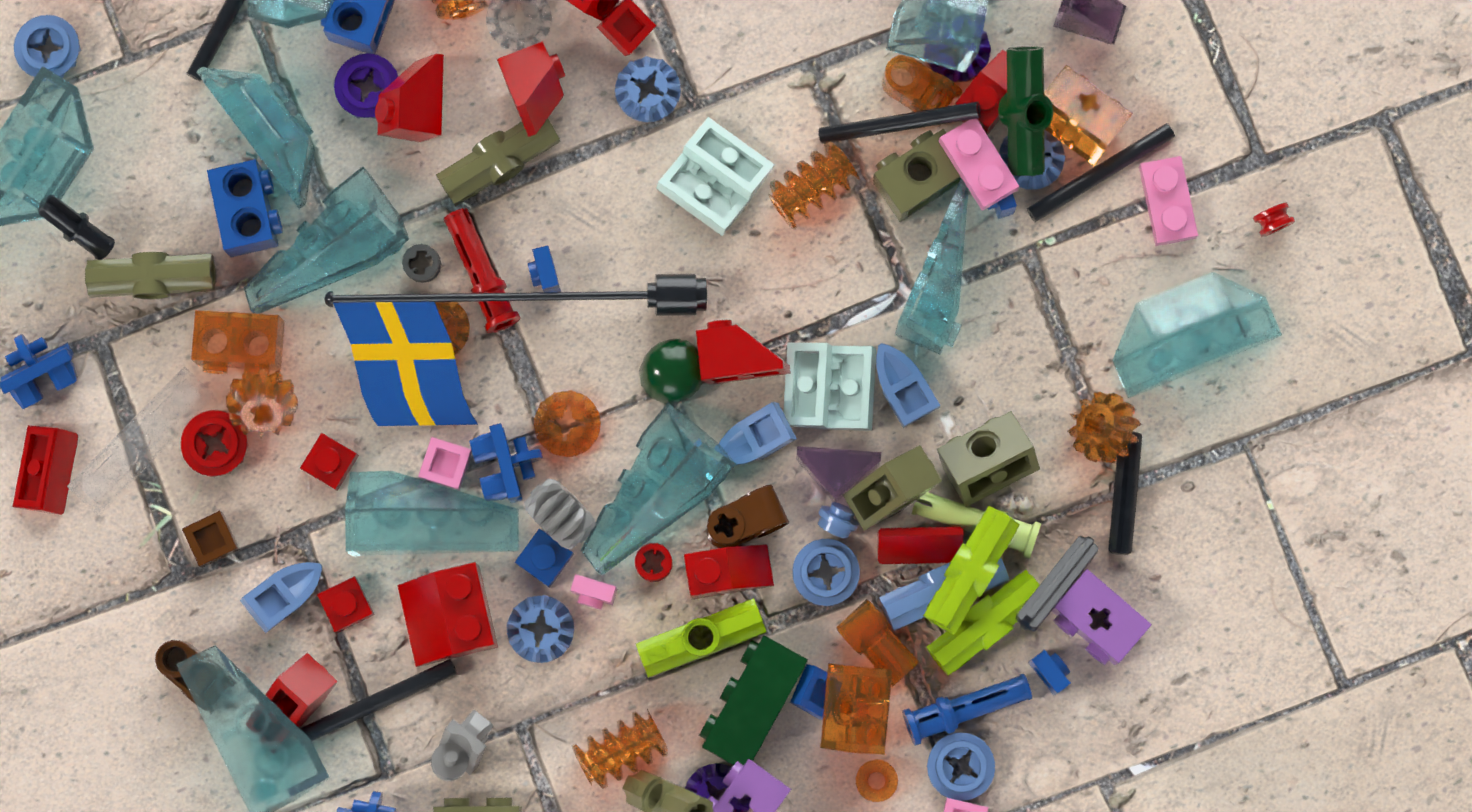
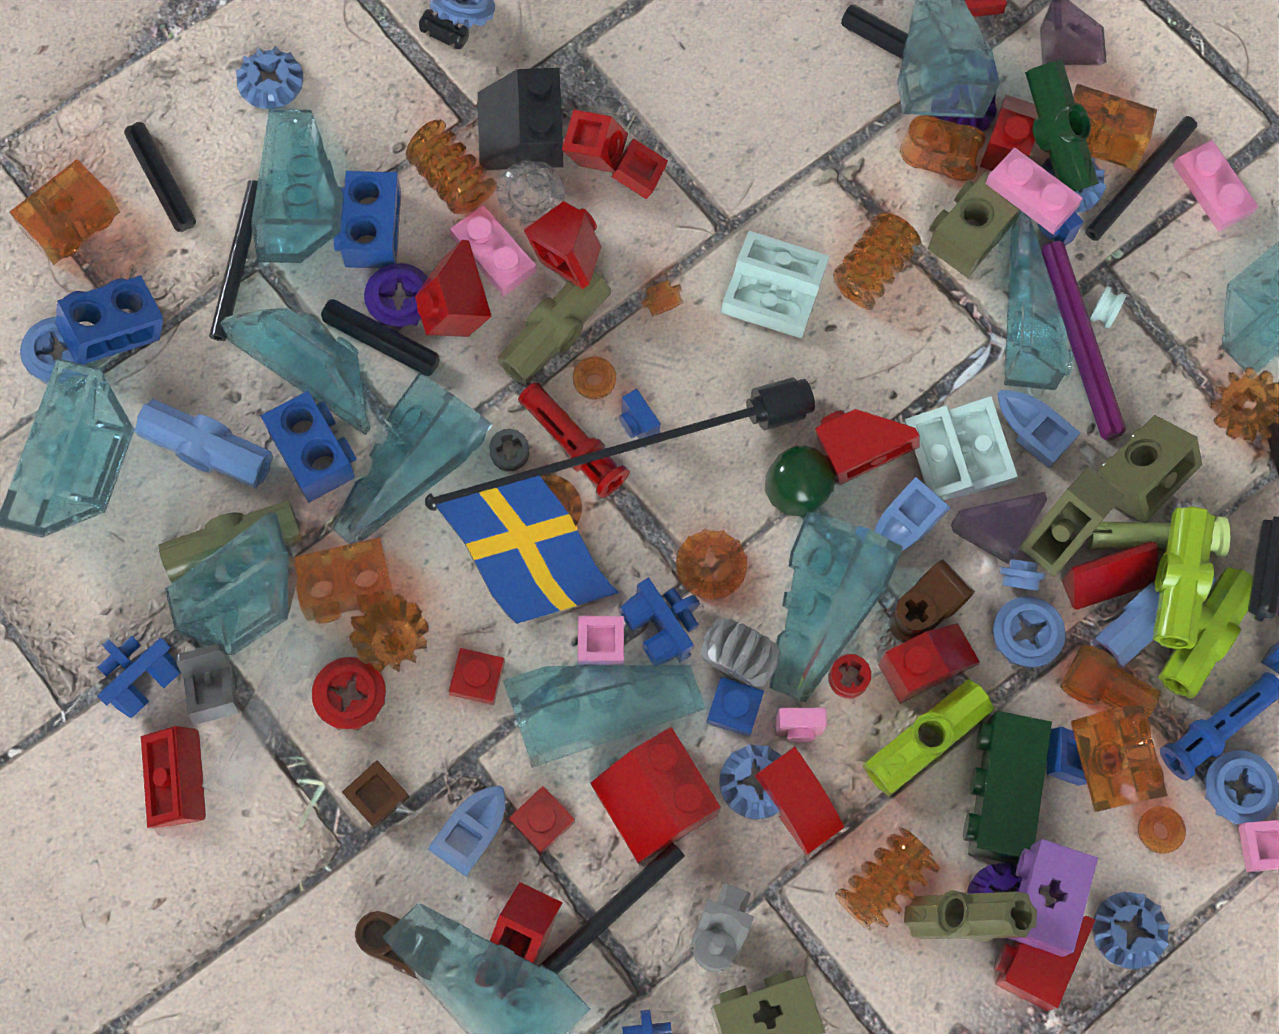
camera: 25 degrees left, 10 degrees down
black axle [37,194,115,260] -> none
medium blue gear [615,56,681,122] -> none
black piece [818,101,981,144] -> none
none -> blue brick [55,276,164,366]
none -> medium blue piece [134,398,273,489]
none -> clear light blue wedge [165,513,298,655]
none -> flat silver bracket [176,644,239,725]
none -> black axle [321,299,440,376]
none -> bright pink plate [450,205,537,297]
none -> clear orange plate [573,356,616,400]
none -> clear orange plate [641,280,683,317]
none -> red slope [755,747,845,855]
none -> magenta axle [1040,241,1126,440]
none -> light aqua bush [1089,285,1126,330]

